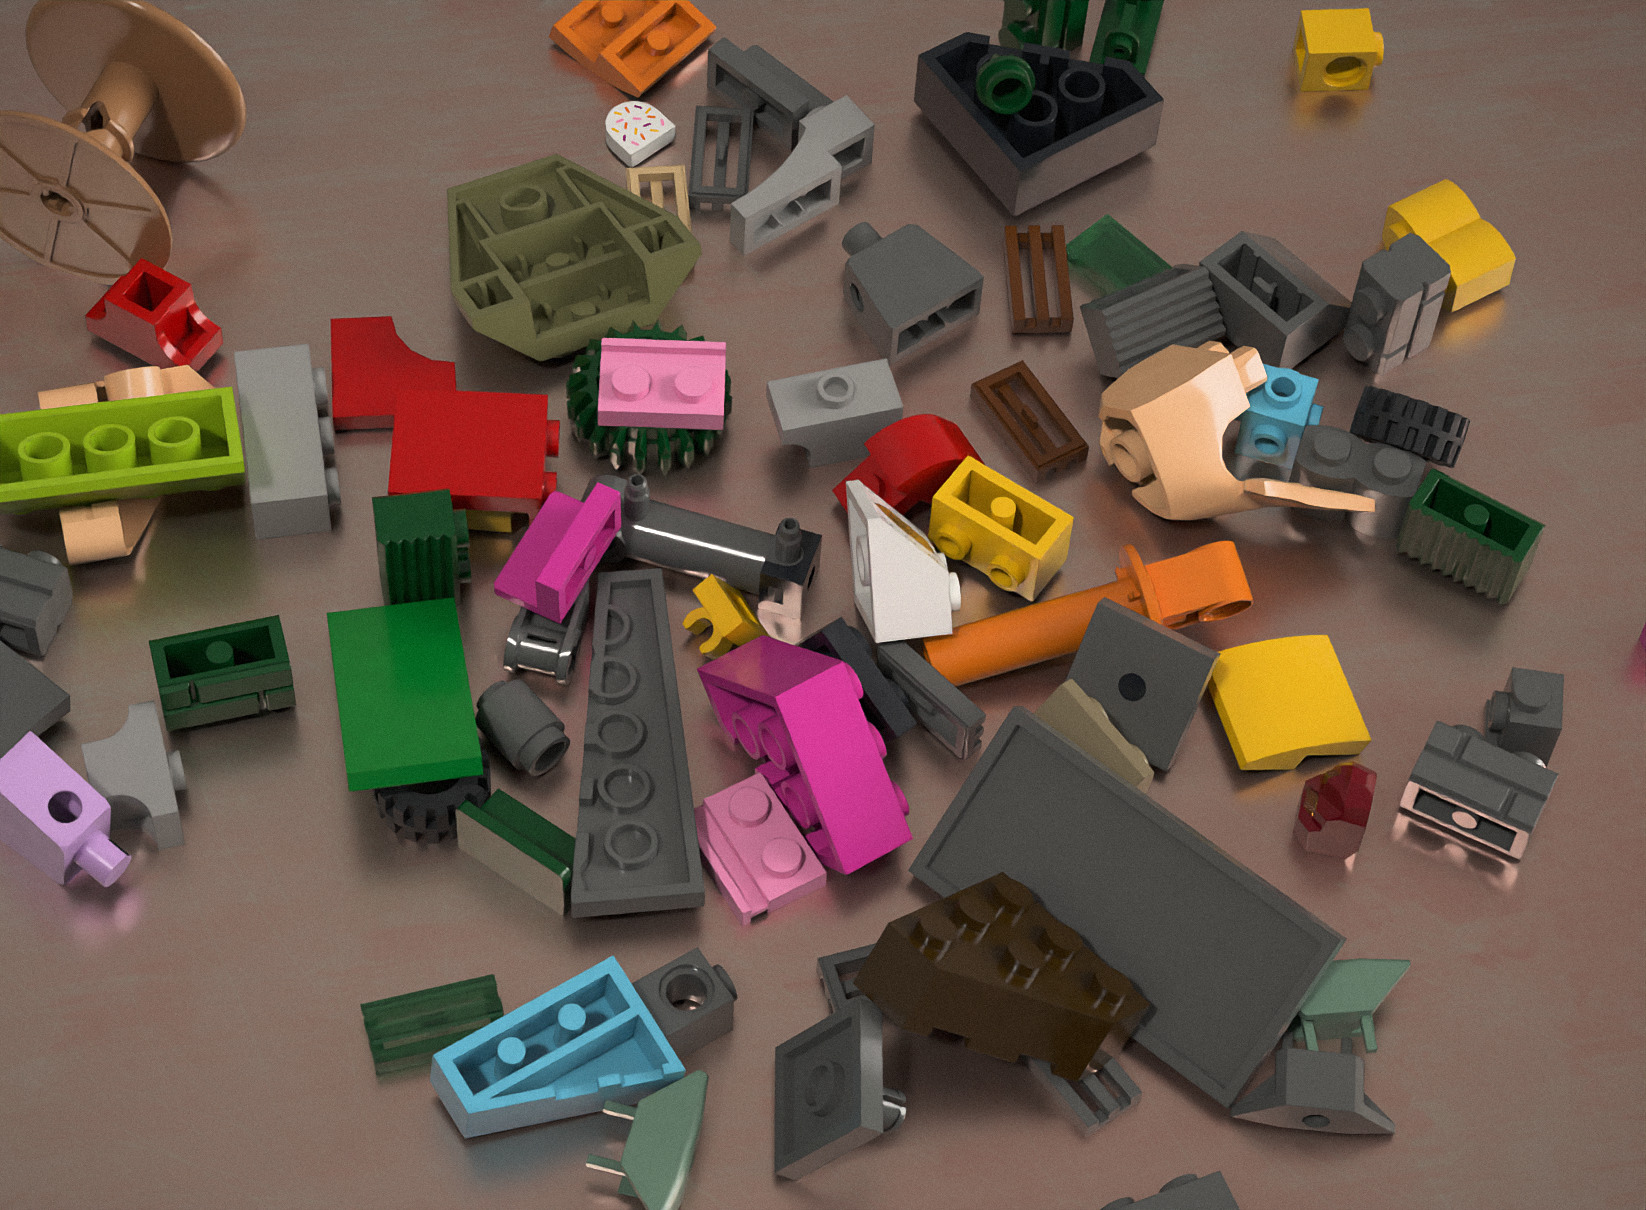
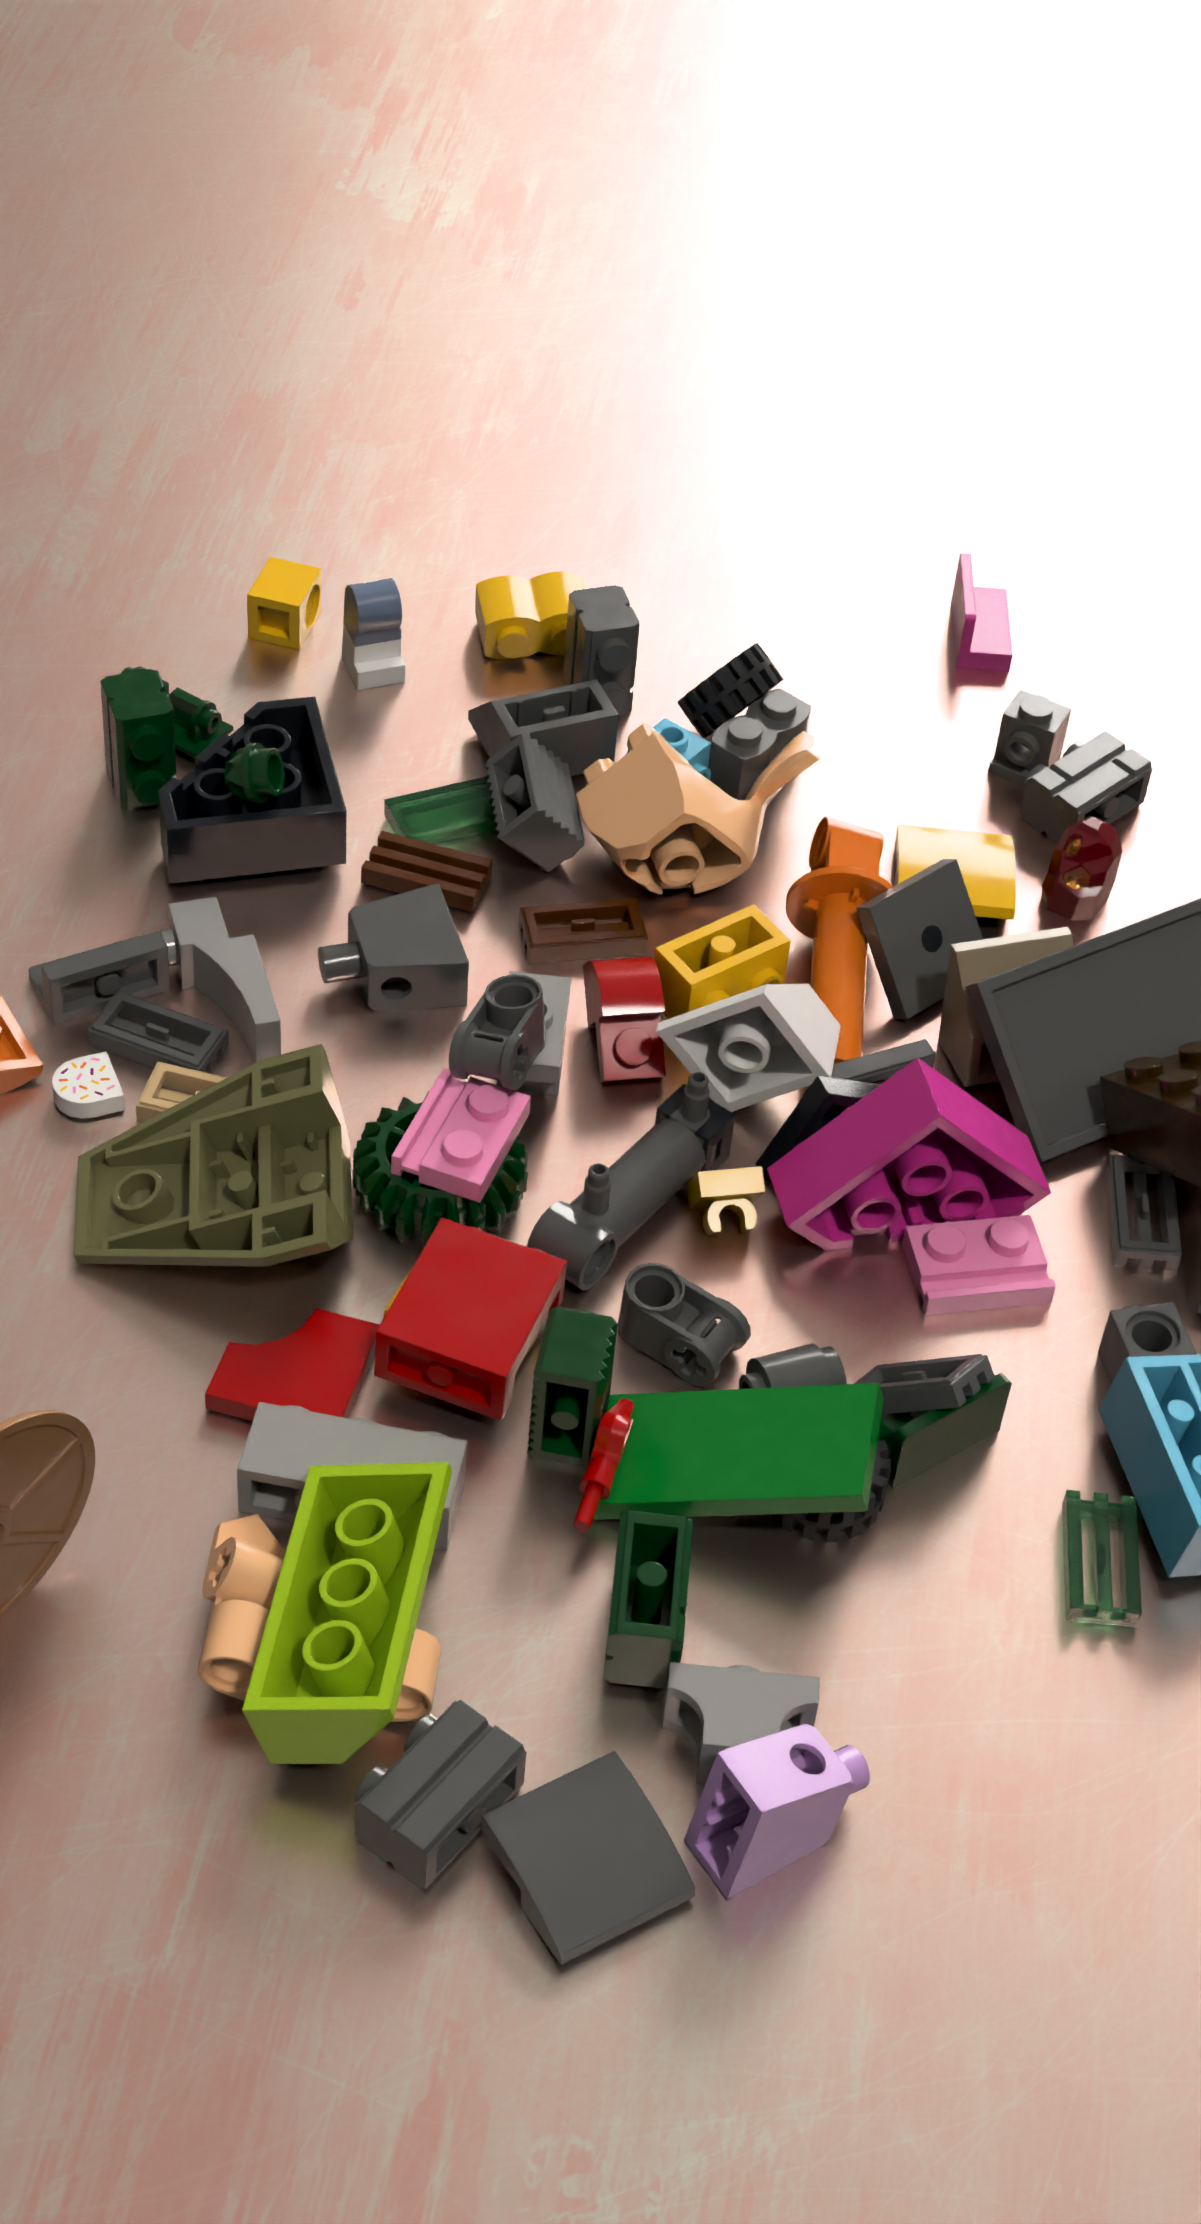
camera: 70 degrees left, 10 degrees down
red brick [85,258,224,372] -> none
dark pink panel [494,482,621,624] -> none
dark grey wing [571,568,705,918] -> none
dark green brick [1396,468,1546,605] -> none
none -> leg [342,578,405,691]
none -> dark grey piece [449,974,546,1090]
none -> red hand [573,1399,634,1532]
none -> dark grey tile [854,1354,995,1415]

